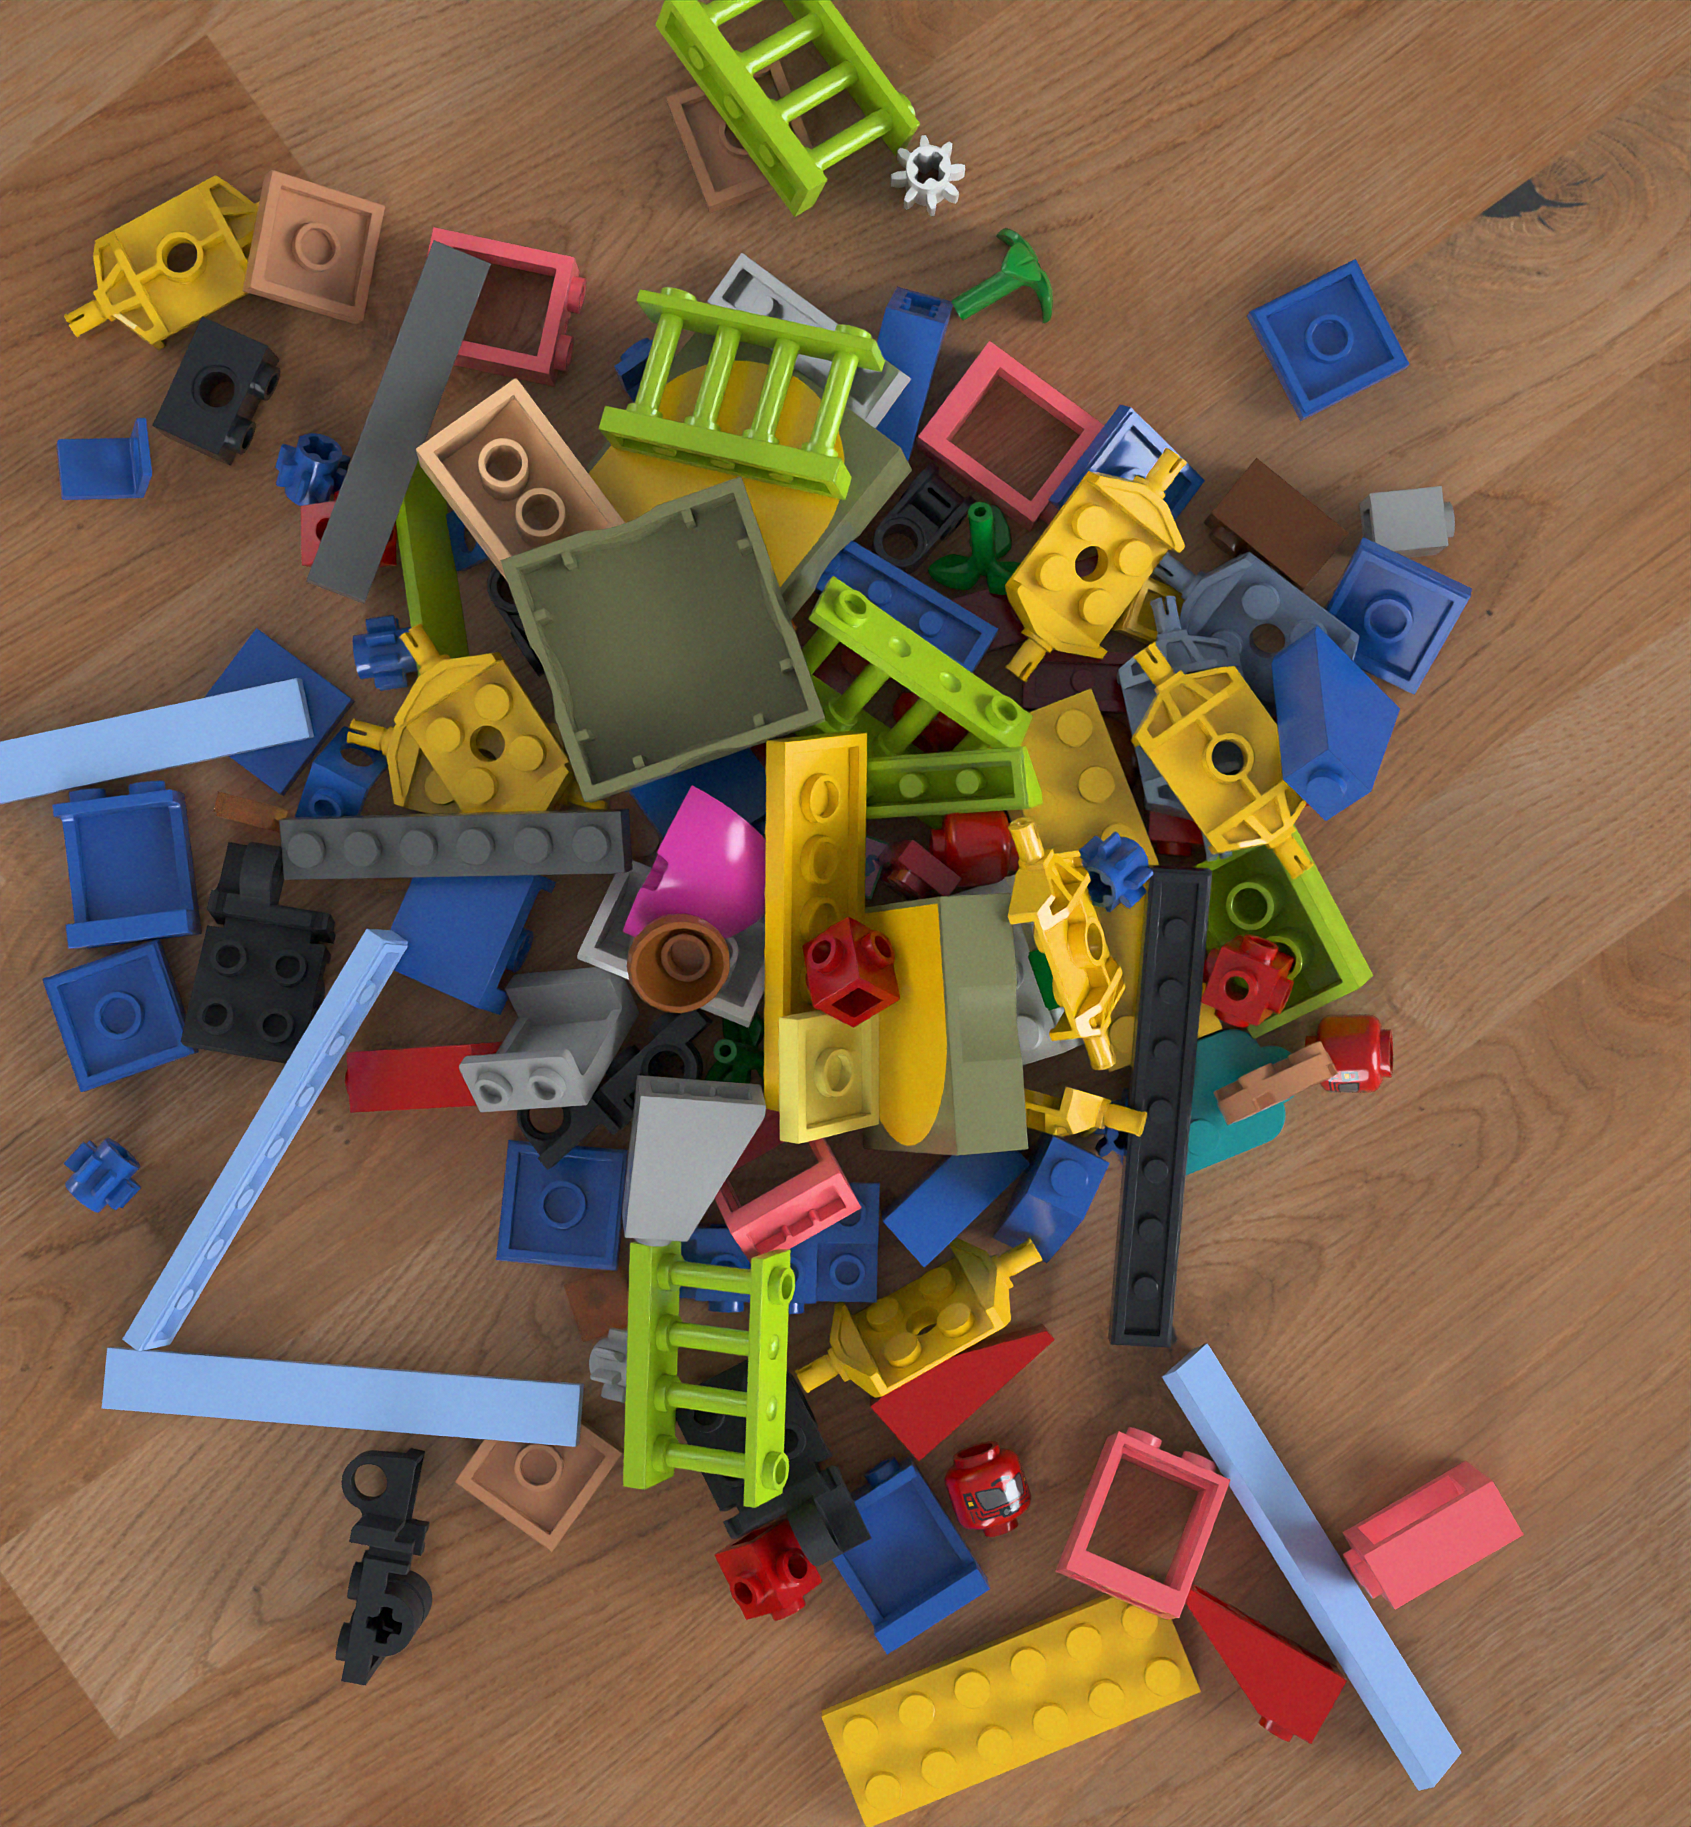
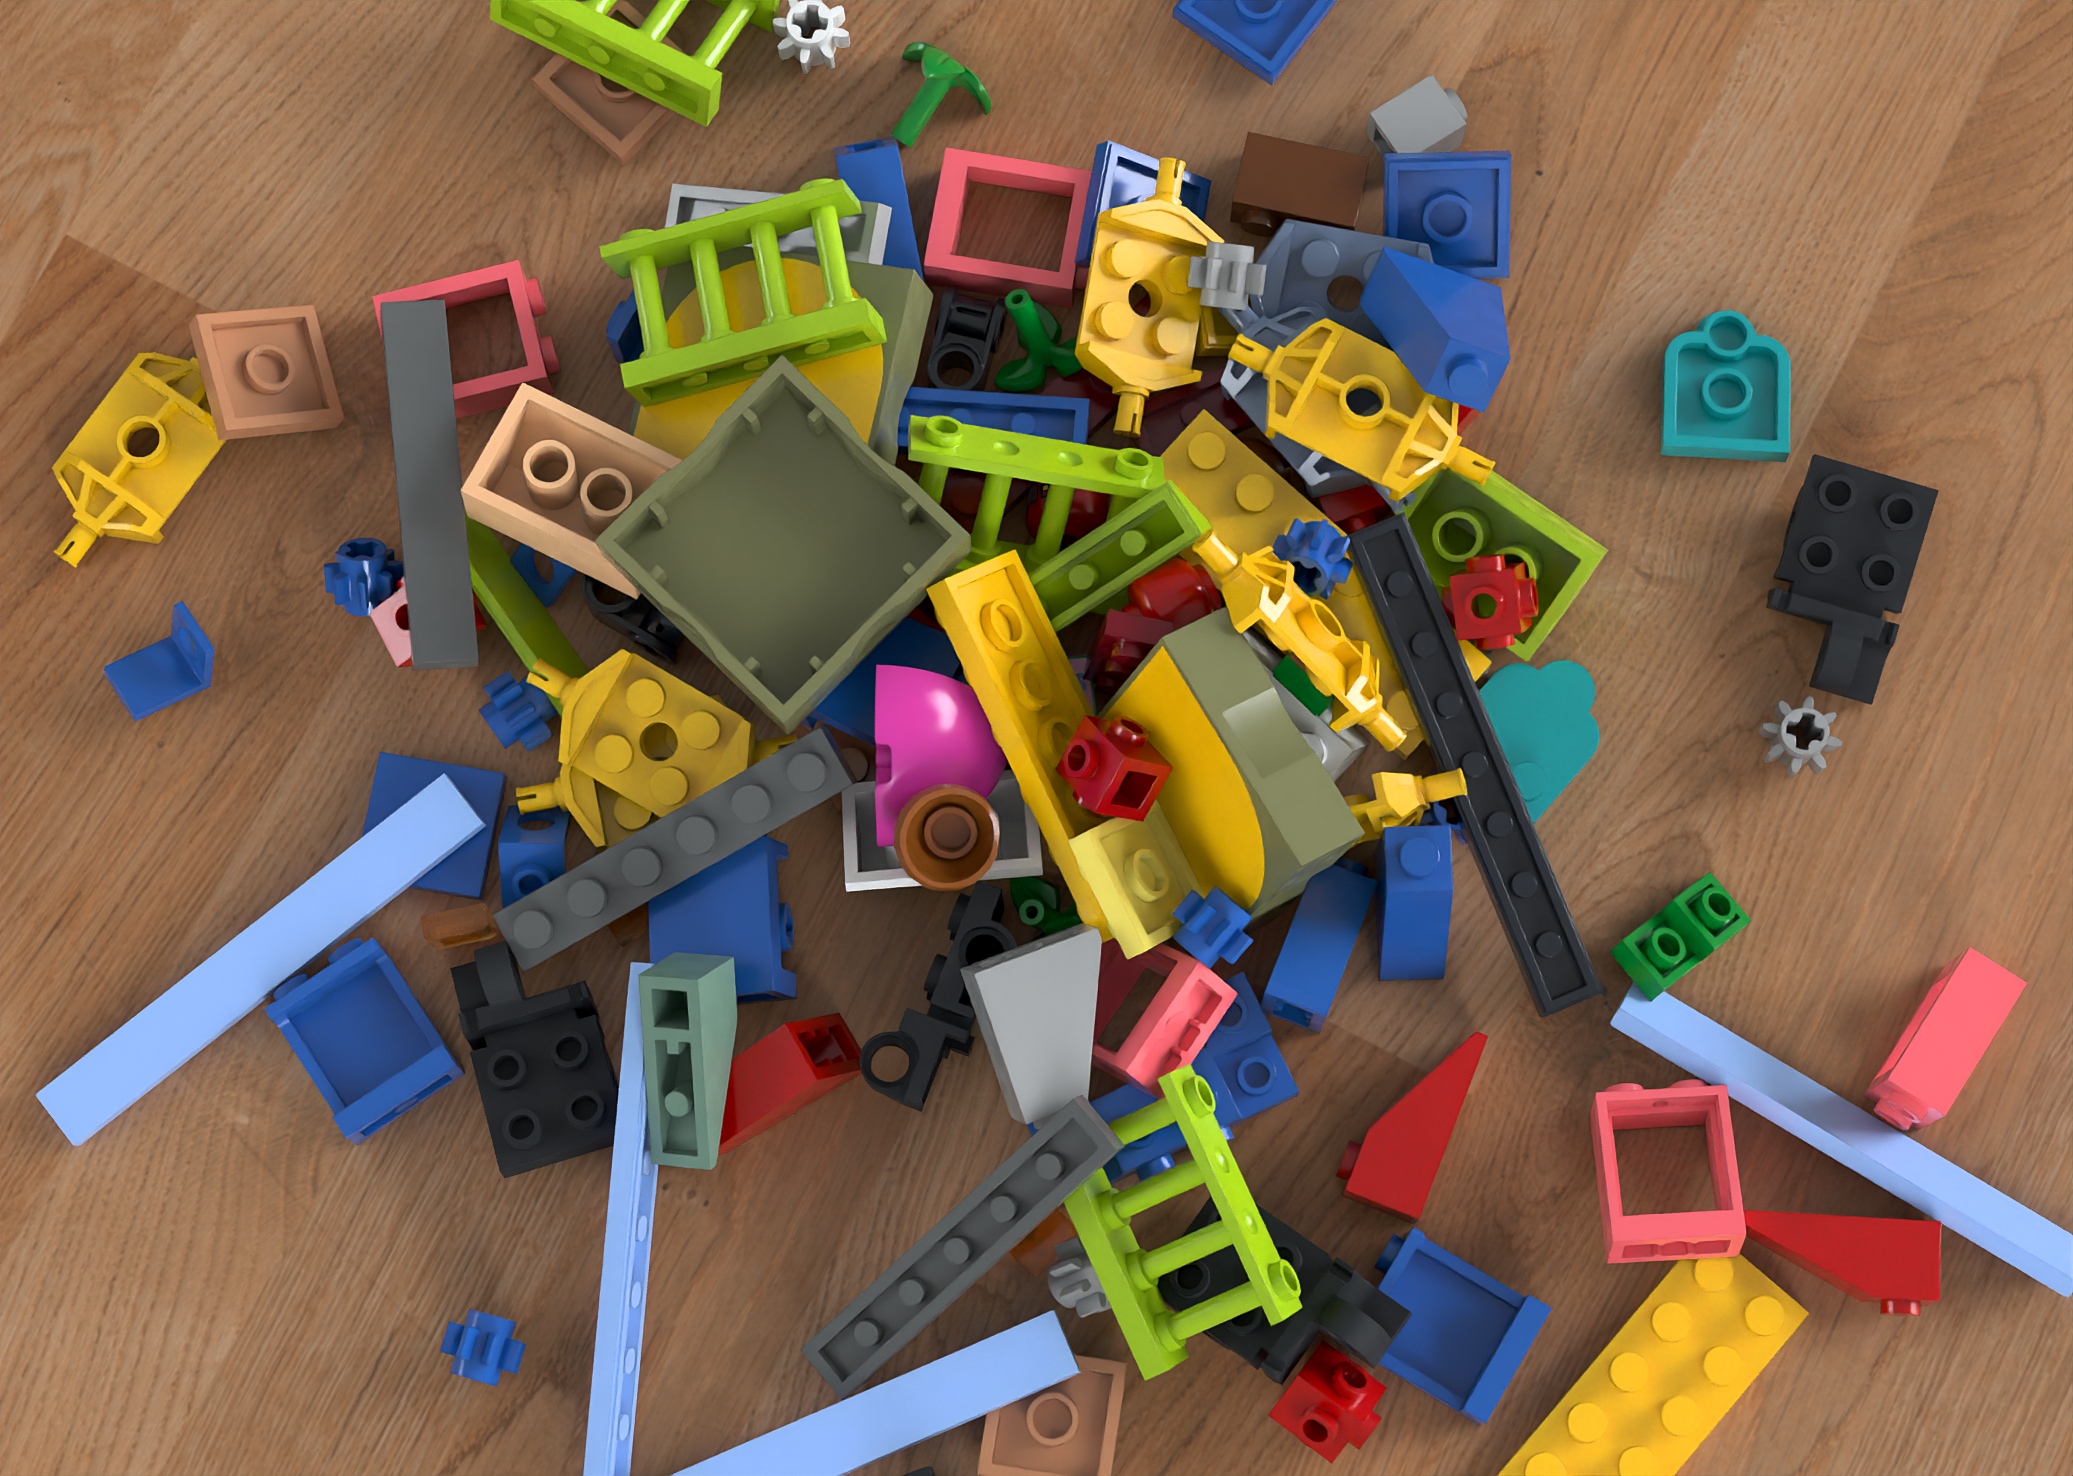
camera: 20 degrees left, 10 degrees down
blue plate [42,939,199,1092] -> none
black brick [152,317,280,466] -> none
light grey panel [459,967,639,1112] -> none
blue plate [496,1140,629,1271] -> none
yellow plate [795,1237,1042,1398] -> none
red head [944,1441,1032,1537] -> none
nougat plate [1214,1041,1338,1126] -> none
red head [1305,1014,1393,1093] -> none
none -> sand green slope [638,952,738,1170]
none -> dark grey plate [800,1095,1125,1400]
none -> blue gear [1172,886,1253,968]
none -> light grey gear [1187,241,1267,310]
none -> green slope [1609,872,1751,1002]
none -> teal plate [1660,310,1791,462]
none -> light grey gear [1758,696,1842,779]
none -> black plate [1766,454,1939,705]

